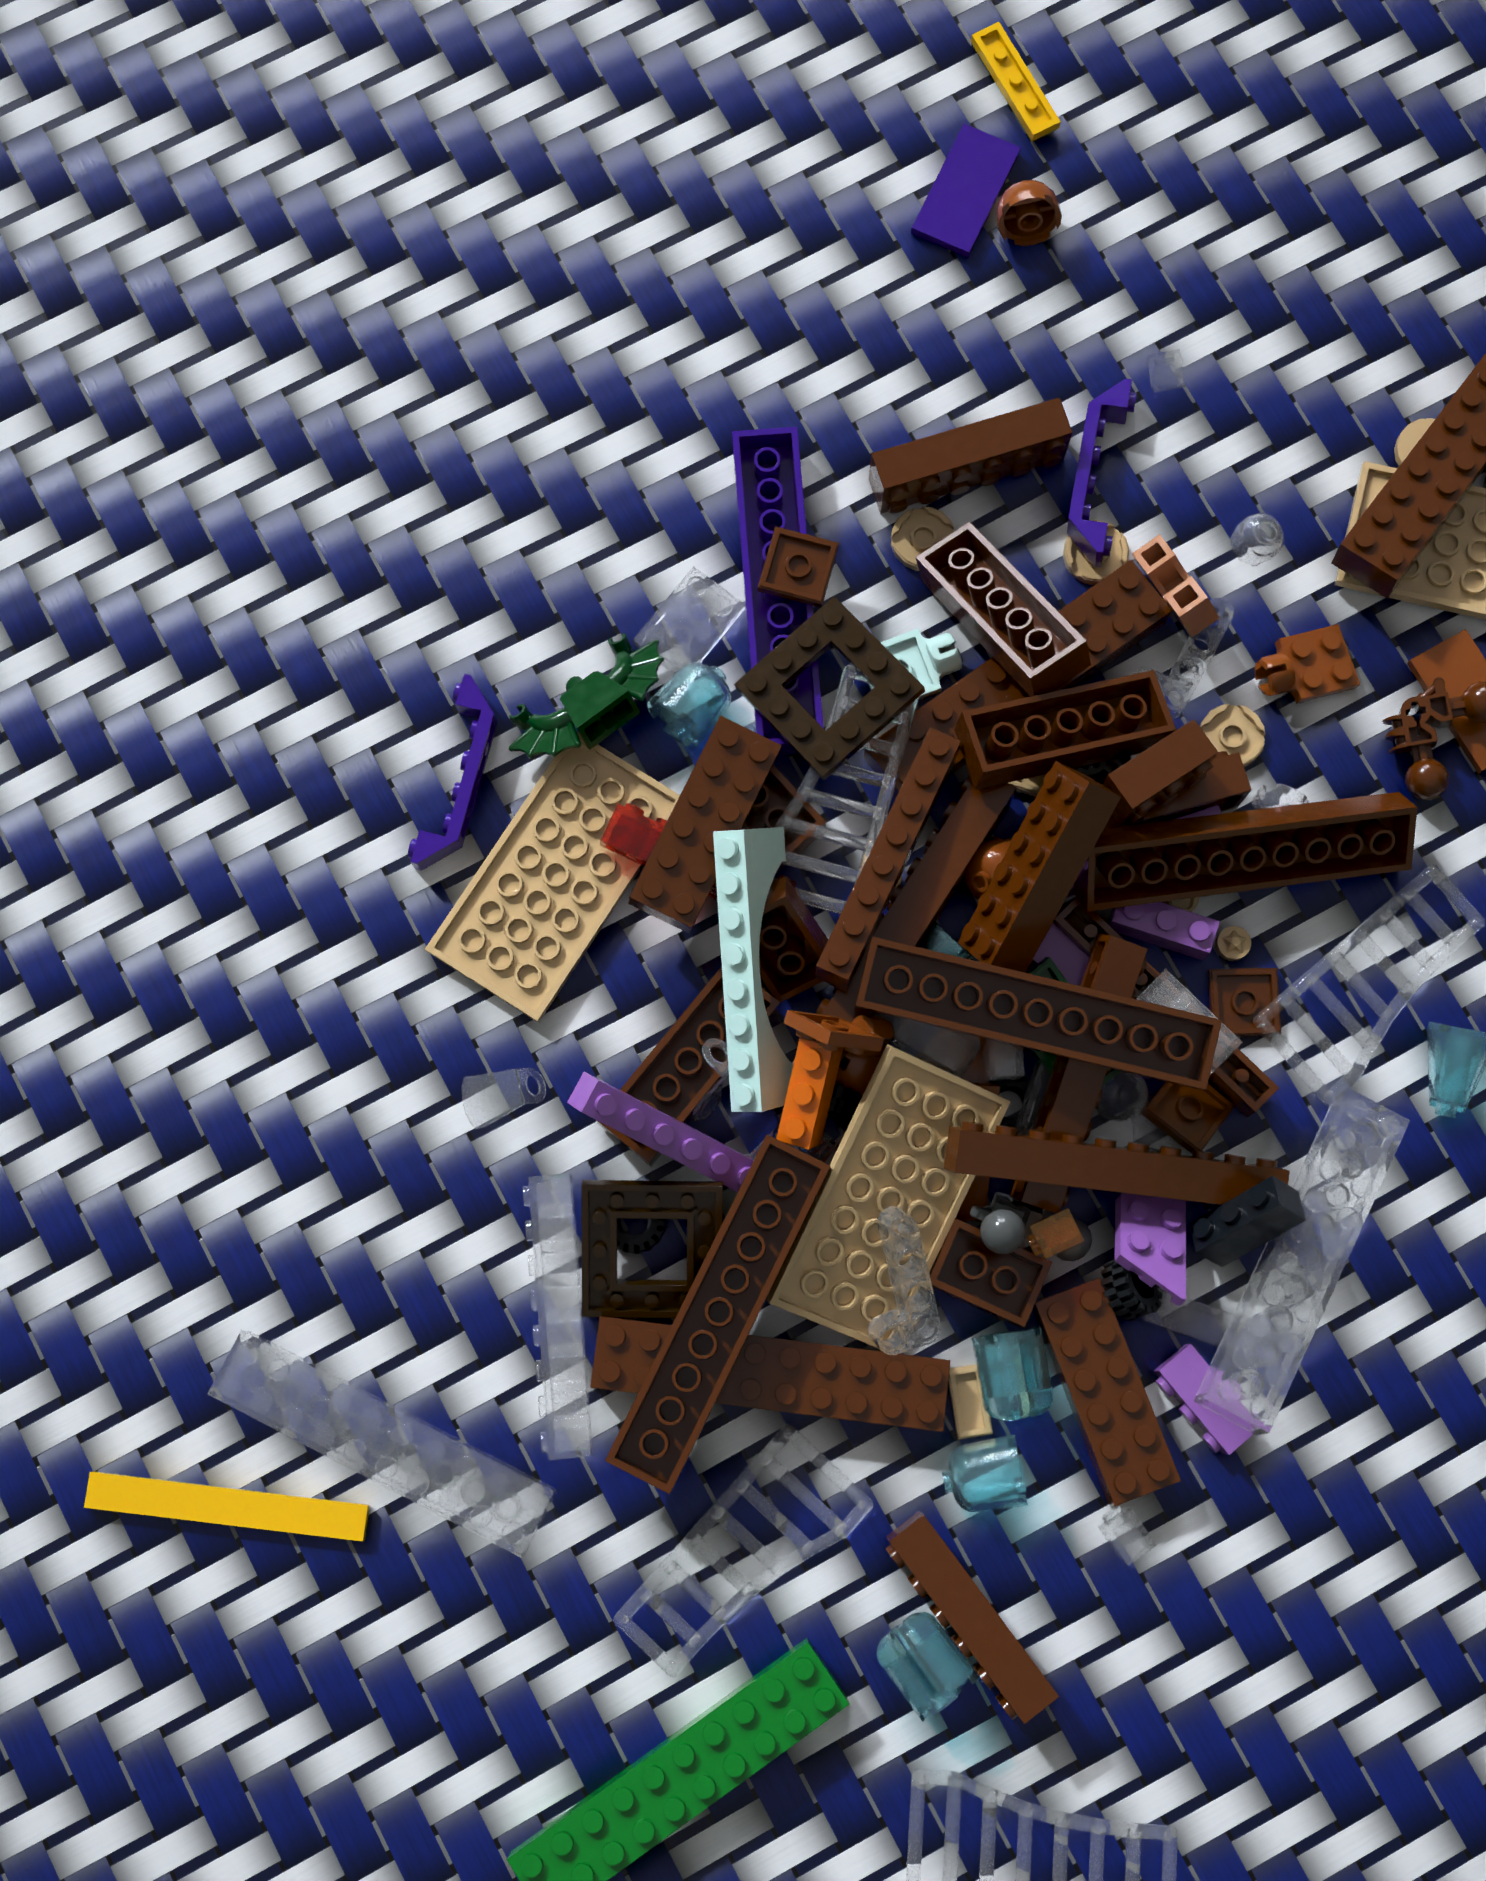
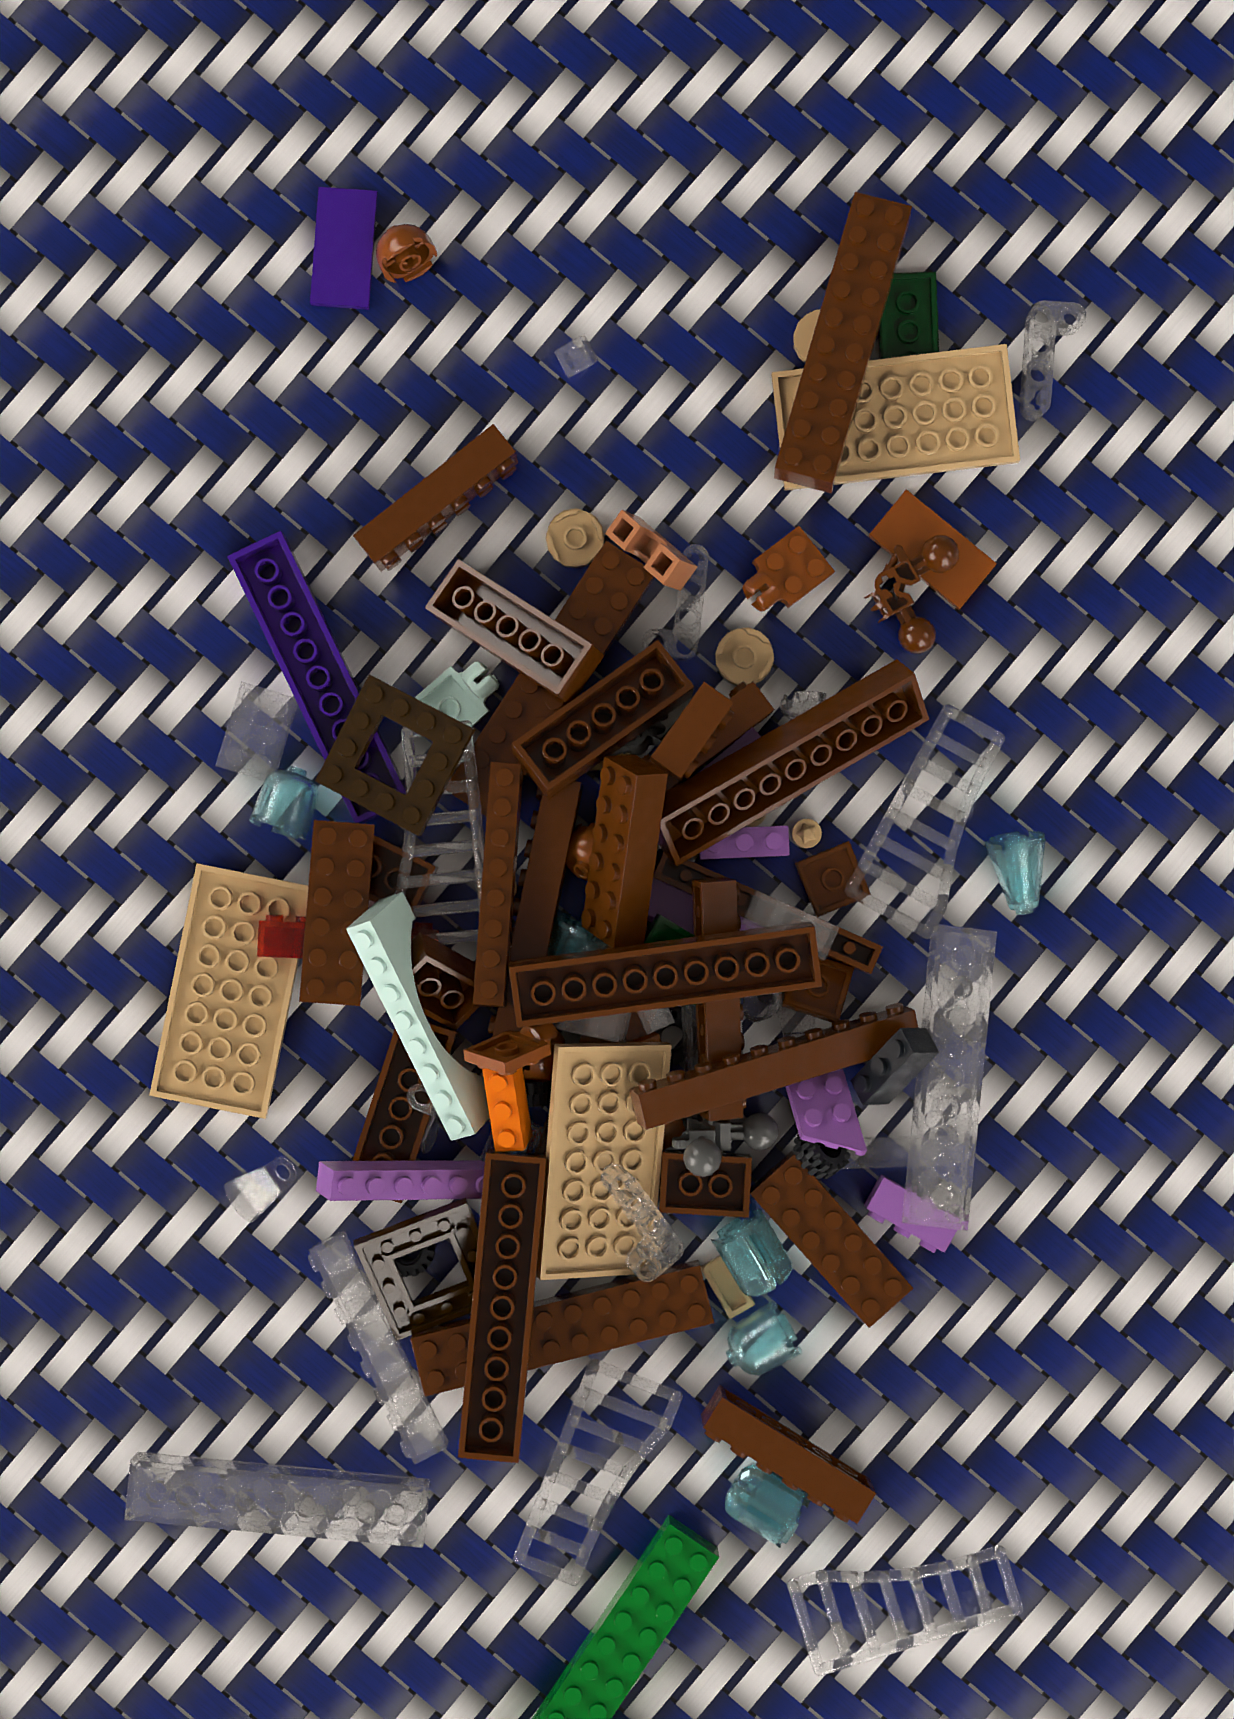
camera: 25 degrees left, 10 degrees up
yellow tile [84,1471,370,1542] -> none
dark purple slope [408,673,498,871] -> none
dark green torso [509,633,664,758] -> none
reddish brown tile [758,526,839,608] -> none
tan tile [891,507,954,571] -> none
yellow plate [971,22,1061,142] -> none
clear orange brick [1026,1208,1084,1261] -> none
dark purple slope [1067,379,1137,568] -> none
clear brick [1098,1506,1157,1566] -> none
clear hair [1230,513,1285,566] -> none

